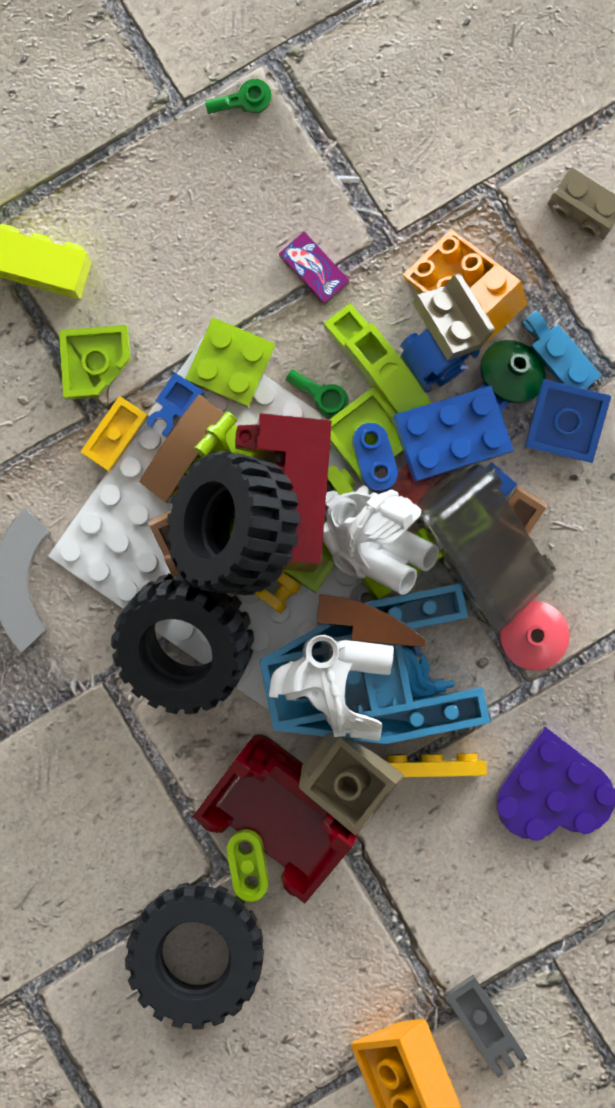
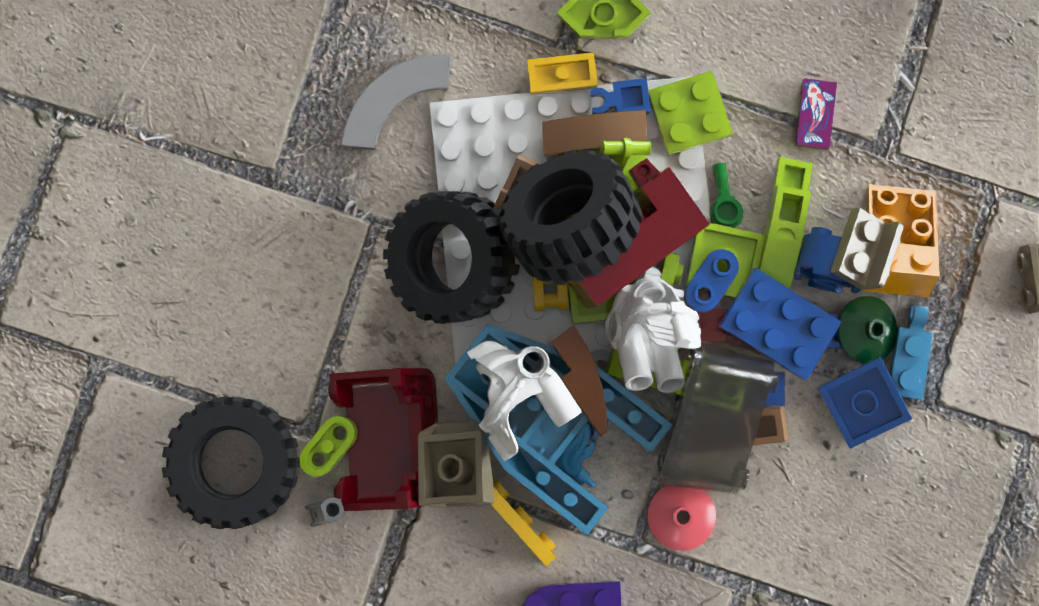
camera: 45 degrees right, 0 degrees up
none -> dark grey bar [305,498,345,527]

